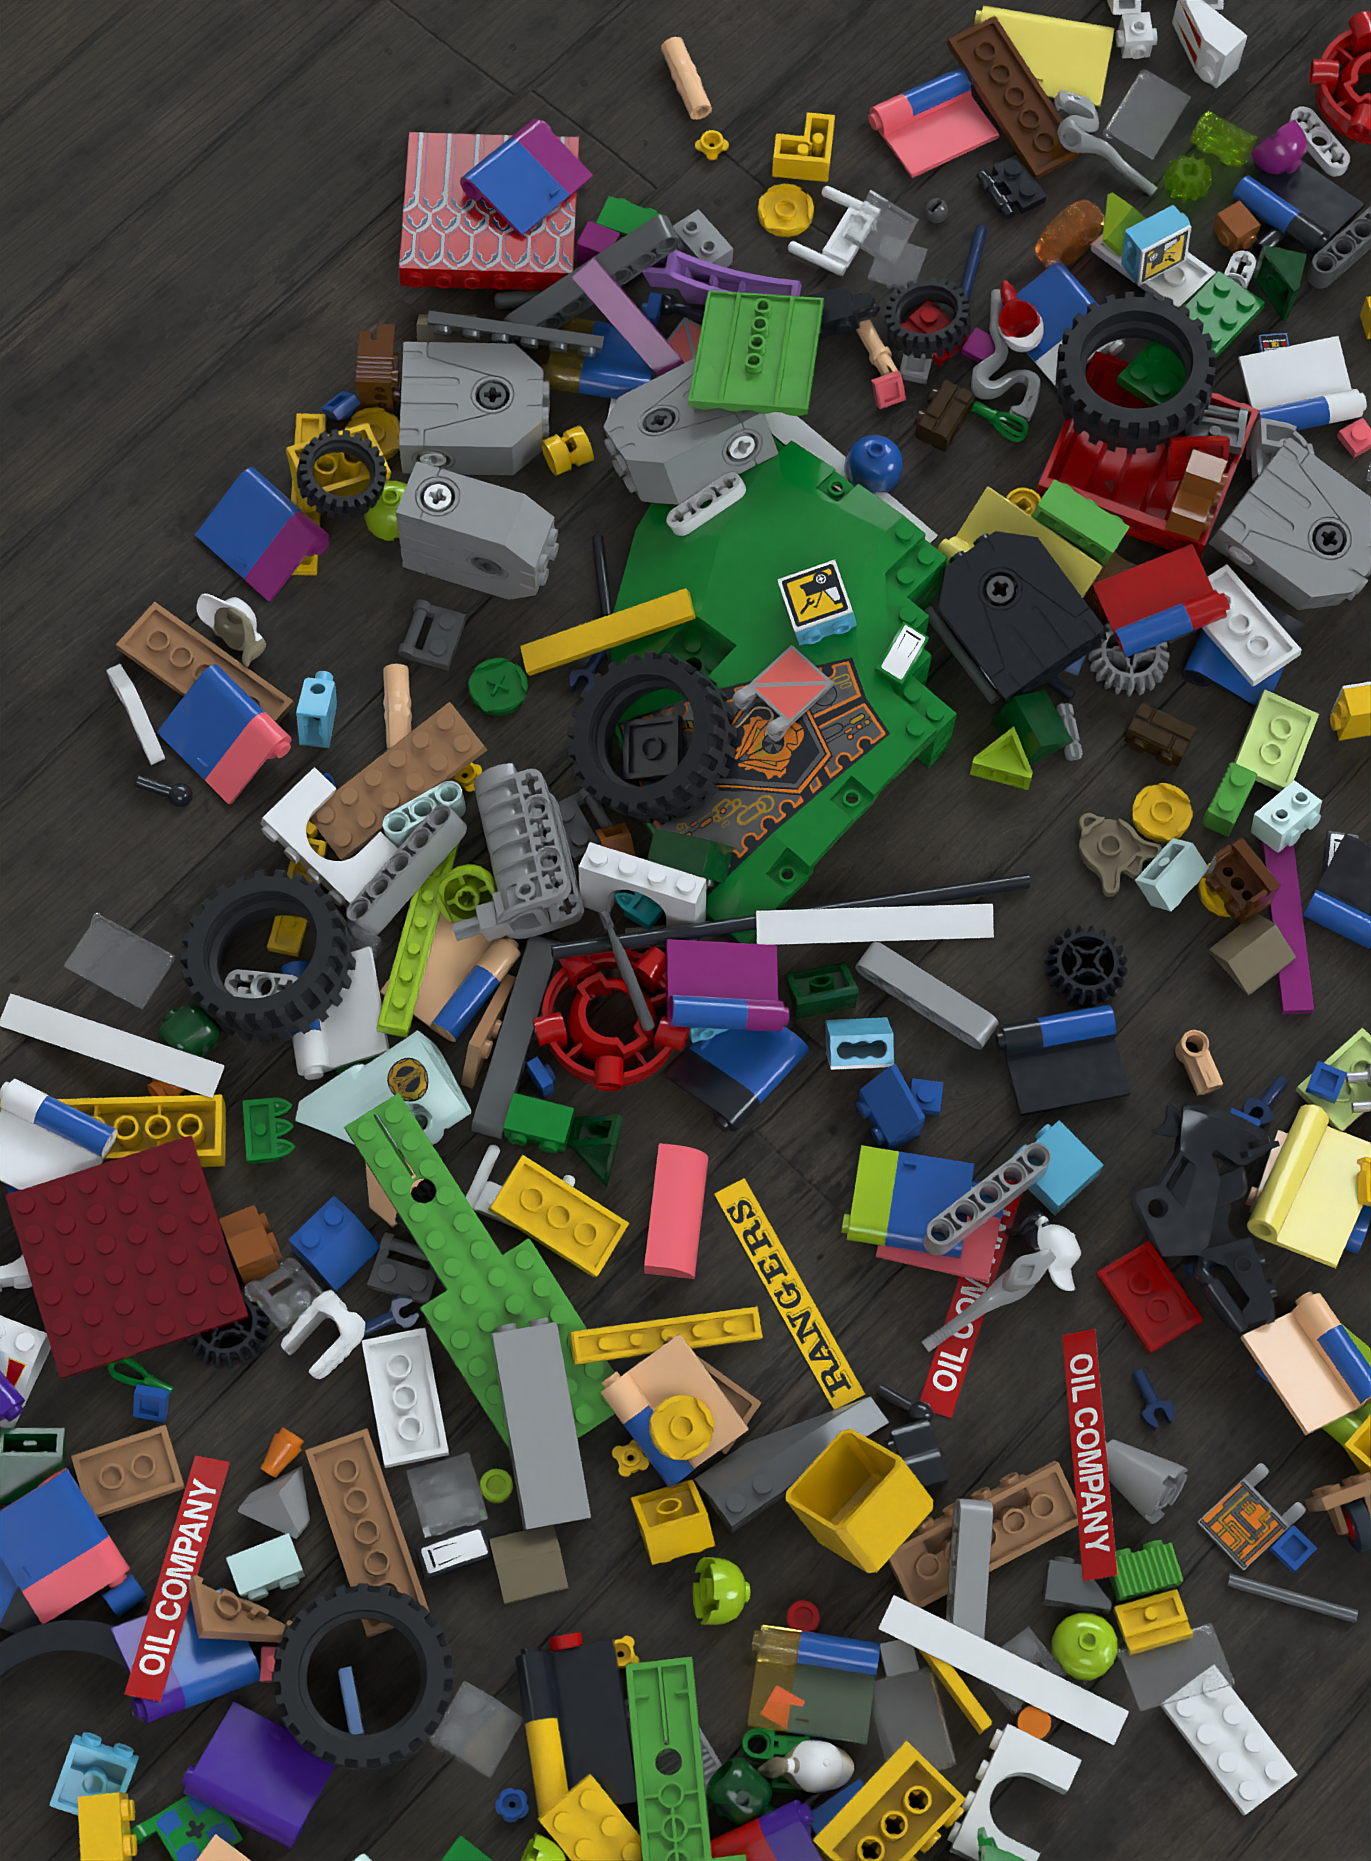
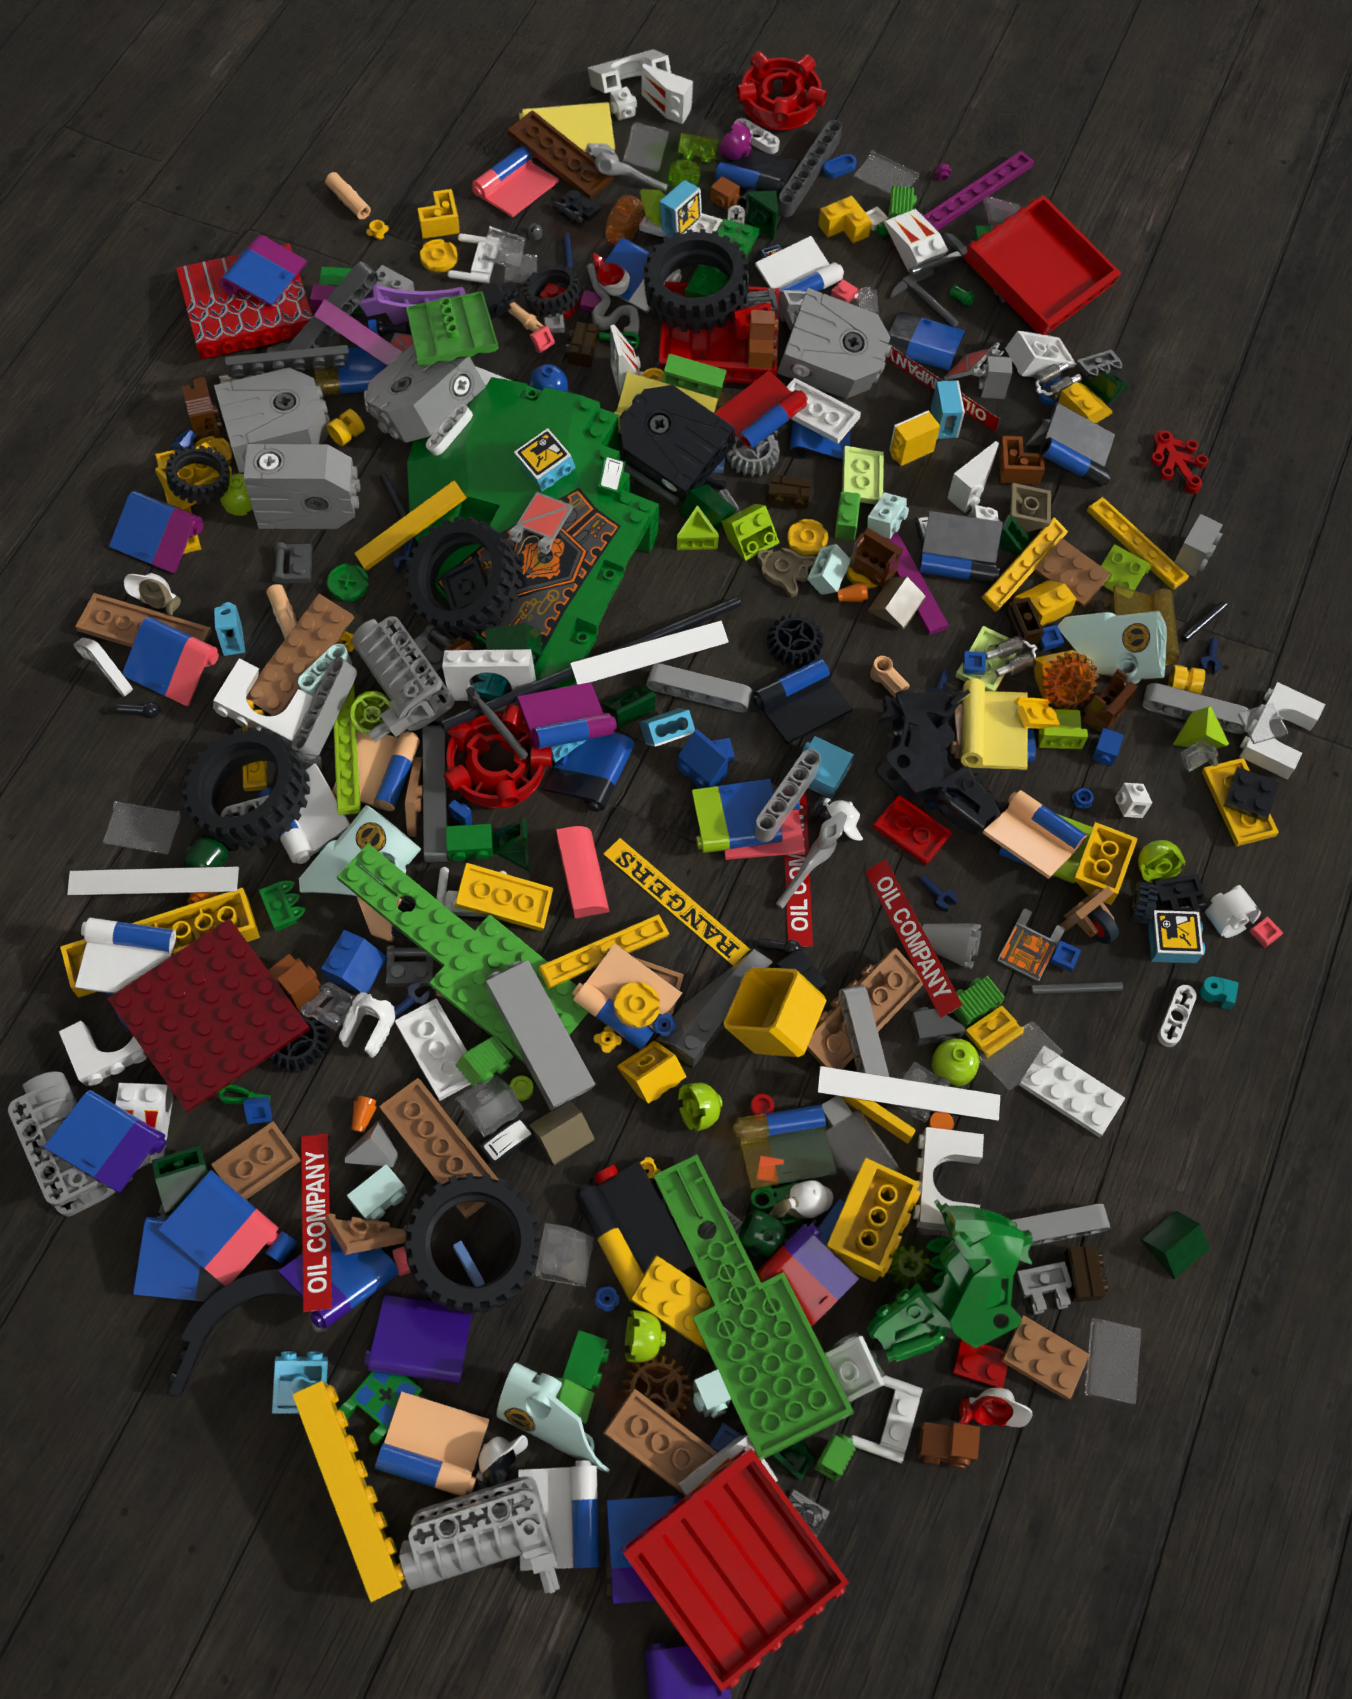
camera: 20 degrees left, 5 degrees down
none -> bright green brick [456,1035,514,1086]
none -> white slope [610,325,643,396]
none -> blue plate [653,1013,676,1036]
none -> lime slope [721,504,780,561]
none -> orange cone [837,582,868,602]

